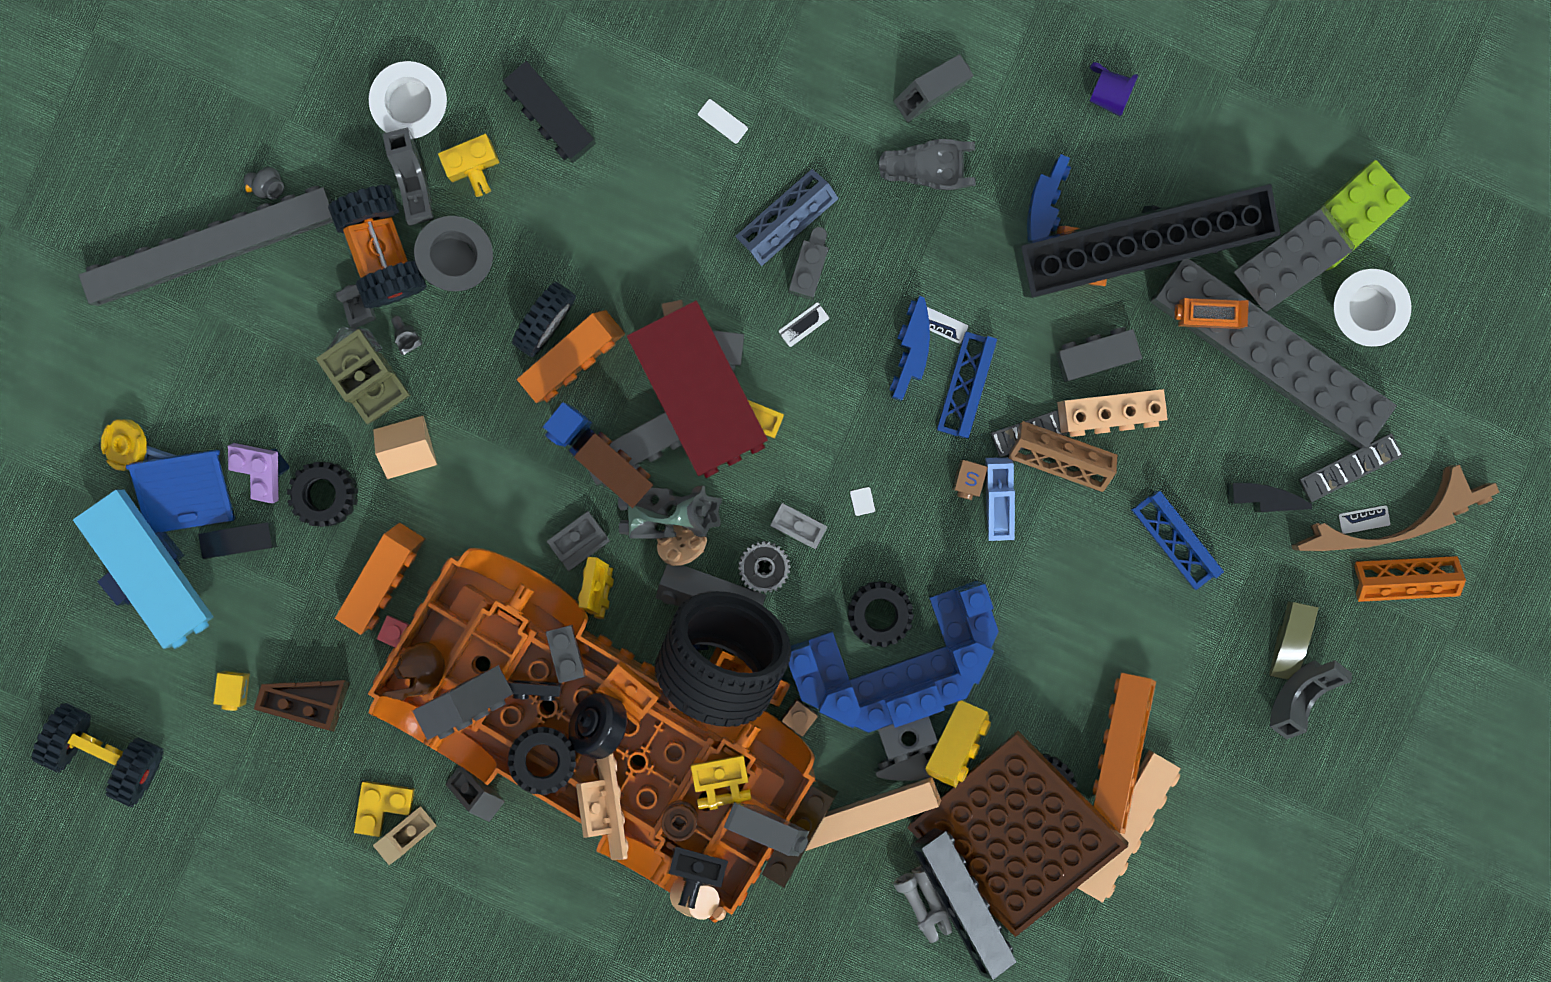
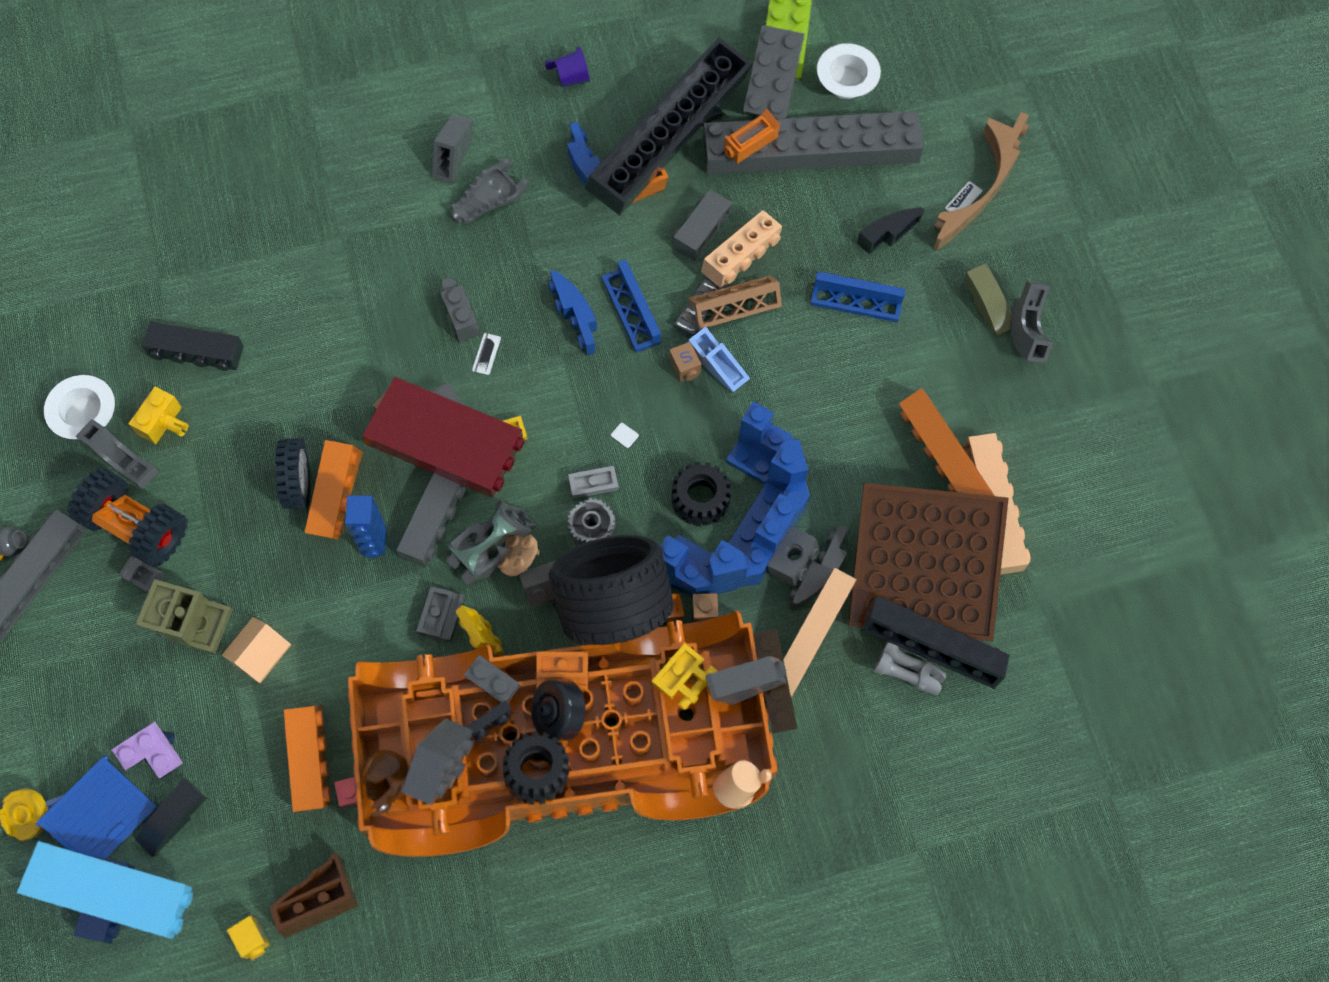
camera: 40 degrees left, 20 degrees down
black tyre [287,462,358,527] -> none
yellow plate [354,781,414,837] -> none
tan slope [373,806,437,865] -> none
dark grey piece [391,316,423,355] -> none
dark grey hose [414,216,493,291] -> none
dark grey slope [445,766,505,822] -> none
reddish brown wedge [568,428,653,509] -> none
light nougat bracket [576,753,629,860] -> none
reddish brown wheel [662,800,698,841] -> none
black brick [667,847,728,909] -> none
white sticker [698,99,748,144] -> none
sand blue fence [735,169,839,266] -> none
yellow brick [925,700,991,788] -> none
white sticker [927,307,968,344] -> none
tile [1298,433,1403,502] -> none
orange fence [1354,556,1466,602] -> none

